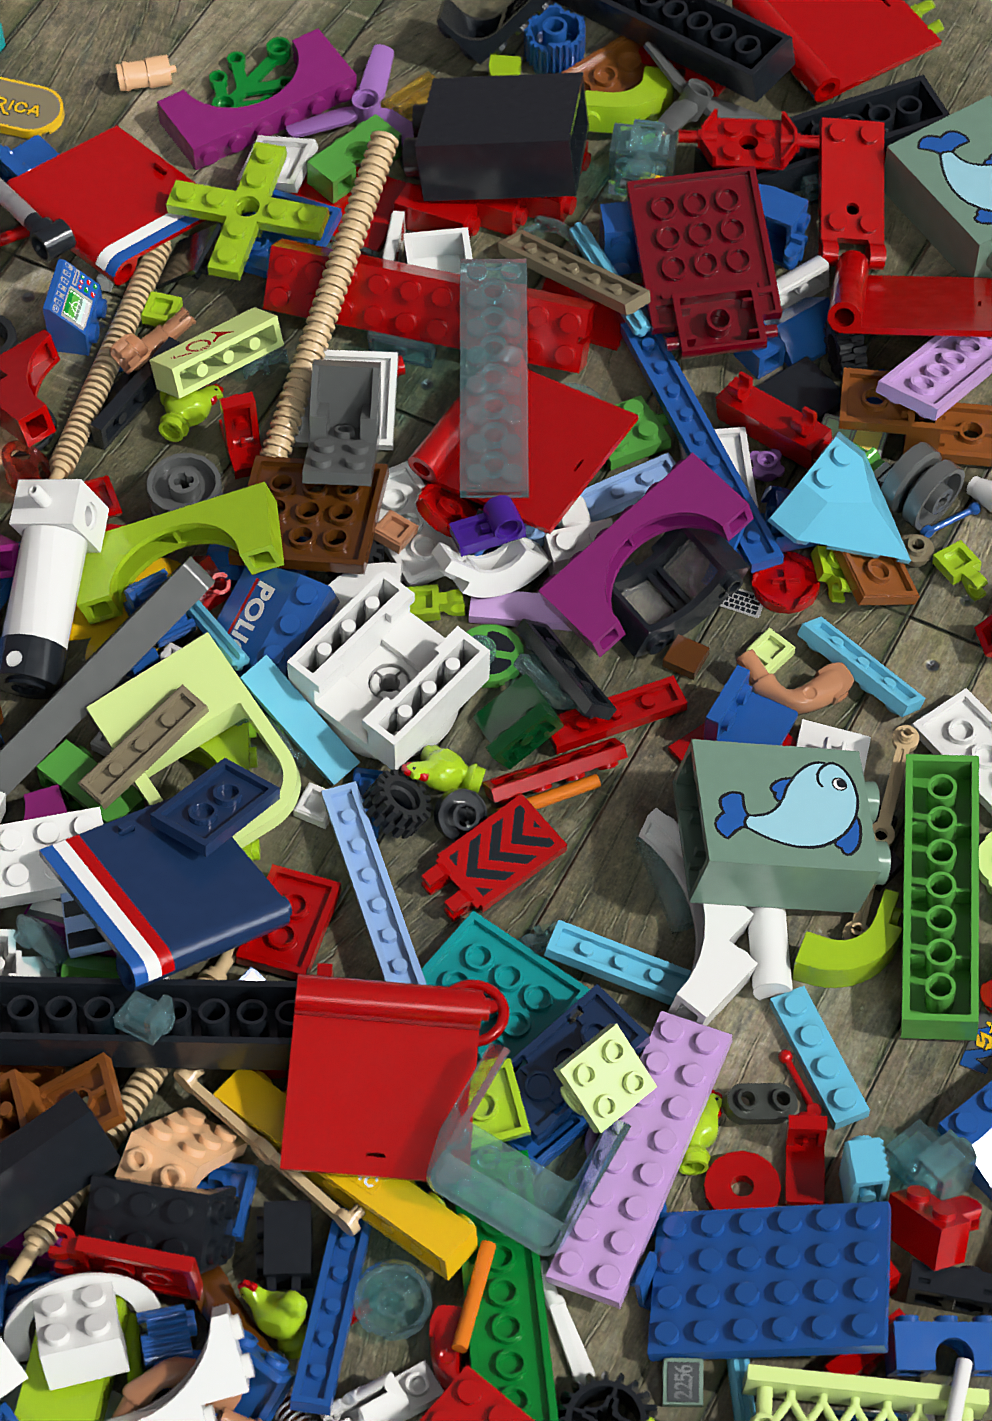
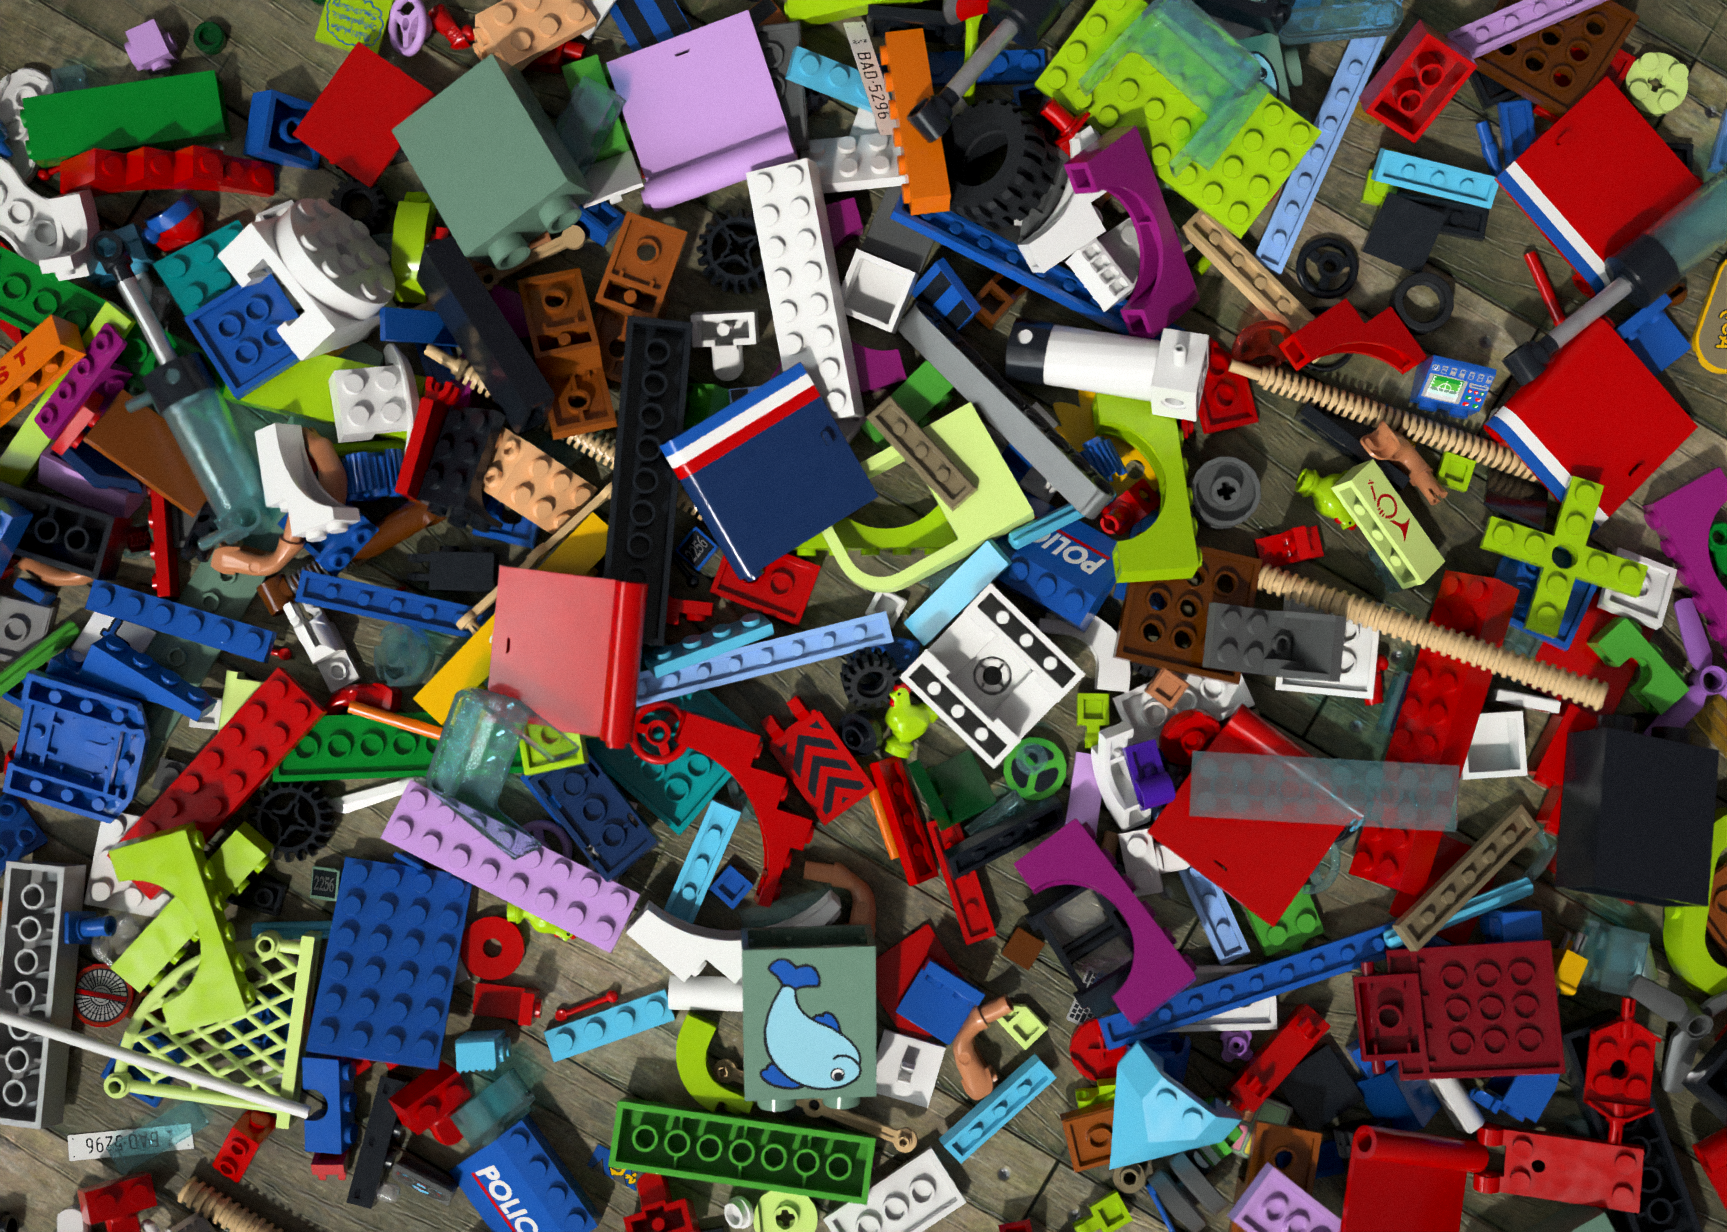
camera: 90 degrees right, 30 degrees up
clear light blue dish [13,914,70,973] -> none
clear light blue bracket [113,990,175,1046] -> none
dark blue plate [150,758,280,857] -> none
lime animal [237,1279,307,1359] -> none
yellowish green plate [553,1024,657,1133] -> none
clear light blue plate [626,119,668,181] -> none
pearl dark grey plate [722,1083,798,1125] -> none
none -> medium azure plate [643,612,774,678]
none -> red arch [674,709,814,908]
none -> blue tile [709,864,755,909]
none -> nougat piece [803,861,876,938]

